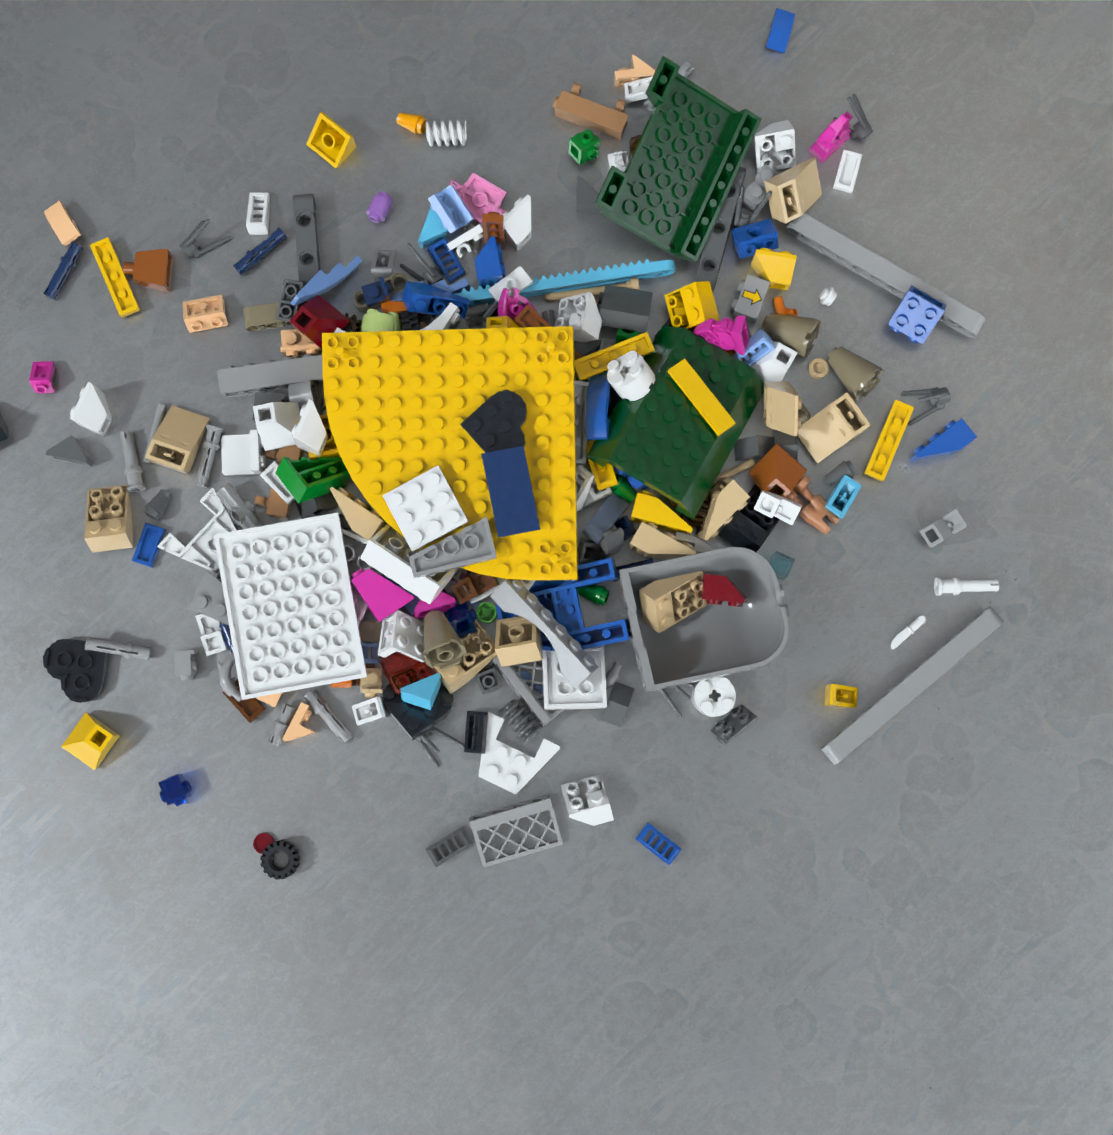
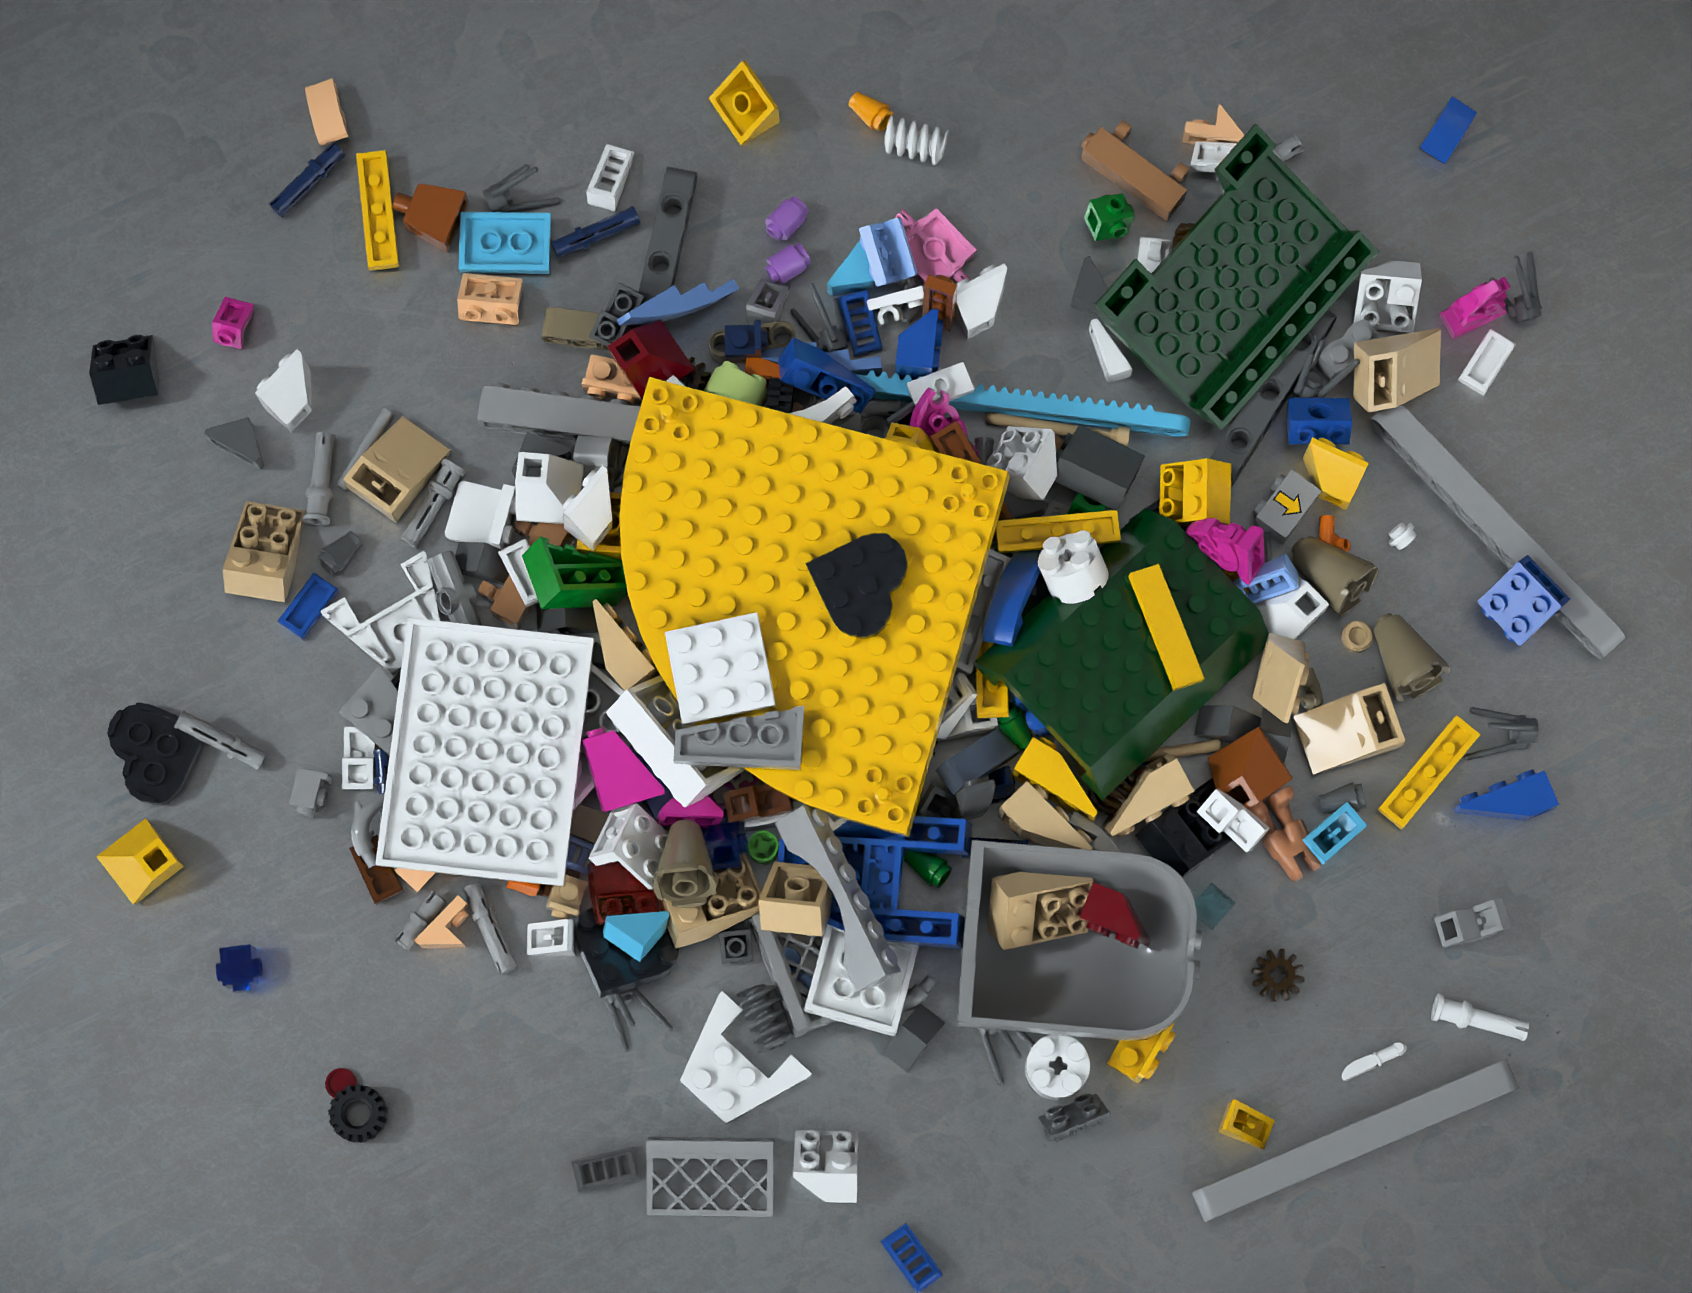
camera: 20 degrees right, 5 degrees down
black tile [464,711,488,754] -> none
dark blue tile [481,445,540,538] -> none
none -> dark grey slope [455,542,509,585]
none -> medium azure plate [458,212,551,274]
none -> medium lavender brick [765,243,811,285]
none -> white slope [1089,318,1133,384]
none -> yellow bracket [1106,1023,1176,1084]
none -> dark brown gear [1251,949,1305,1002]

